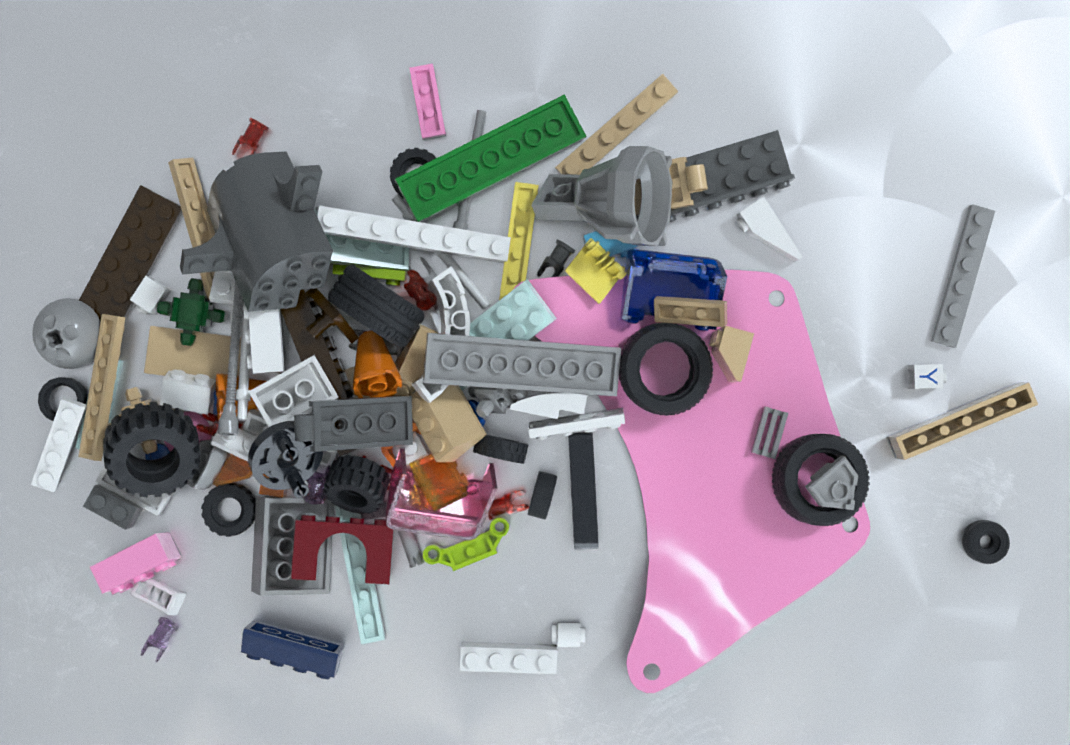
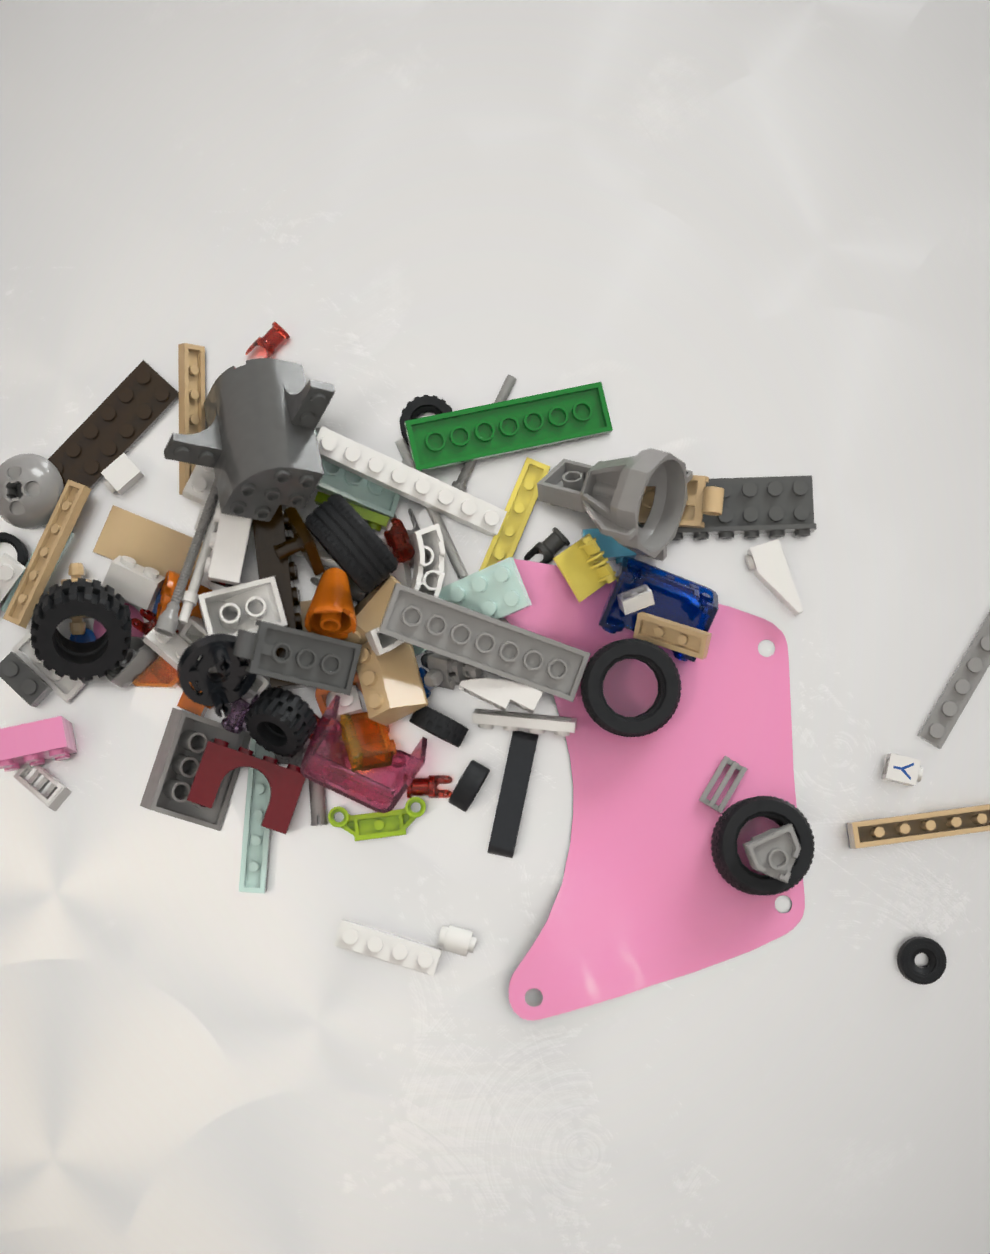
camera: 10 degrees right, 5 degrees down
clear purple piece [141,617,179,662] -> none
dark green piece [157,278,226,346] -> none
black tyre [201,483,256,537] -> none
dark blue slope [241,621,345,680] -> none
bright pink plate [409,63,446,140] -> none
tan plate [555,74,678,175] -> none
tan slope [709,326,754,383] -> none
none -> white piece [617,584,655,615]

